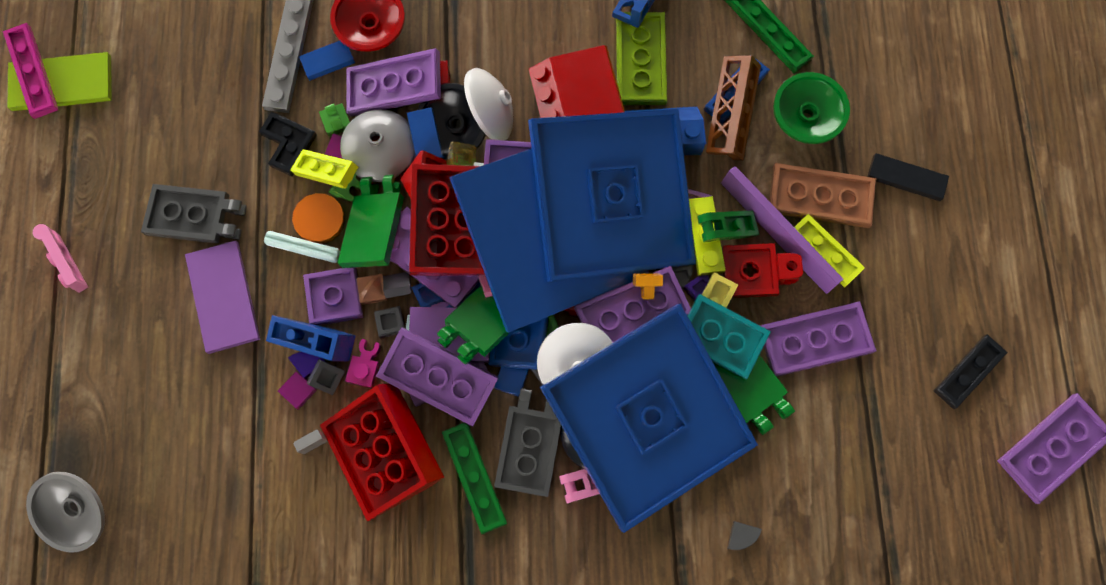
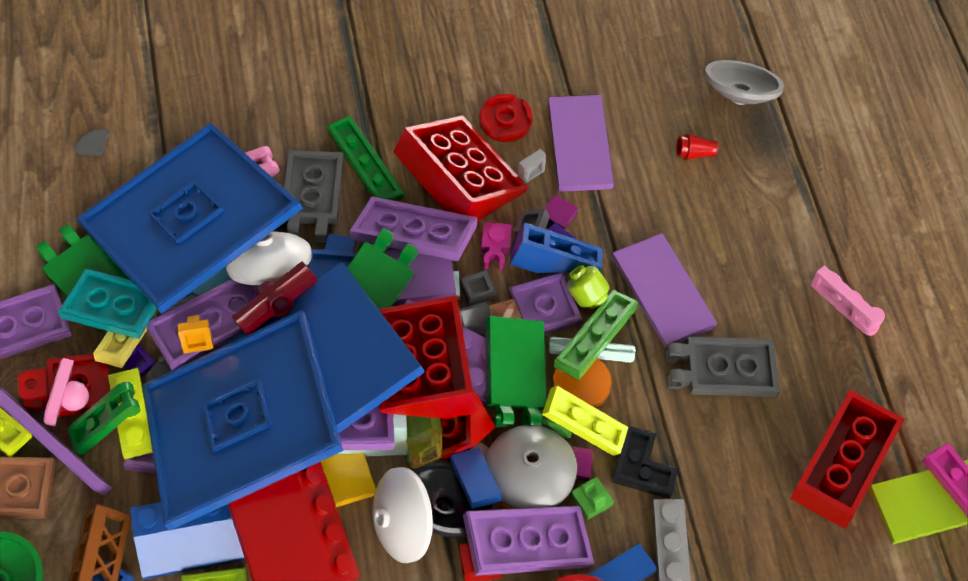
camera: 170 degrees right, 15 degrees down
none -> bright pink tile [44,358,89,427]
none -> dark red piece [232,261,318,336]
none -> red tile [479,94,533,142]
none -> medium lavender tile [548,95,614,192]
none -> bright green tile [554,289,638,380]
none -> lime head [567,265,610,309]
none -> red cone [676,133,718,160]
none -> red brick [790,390,905,529]

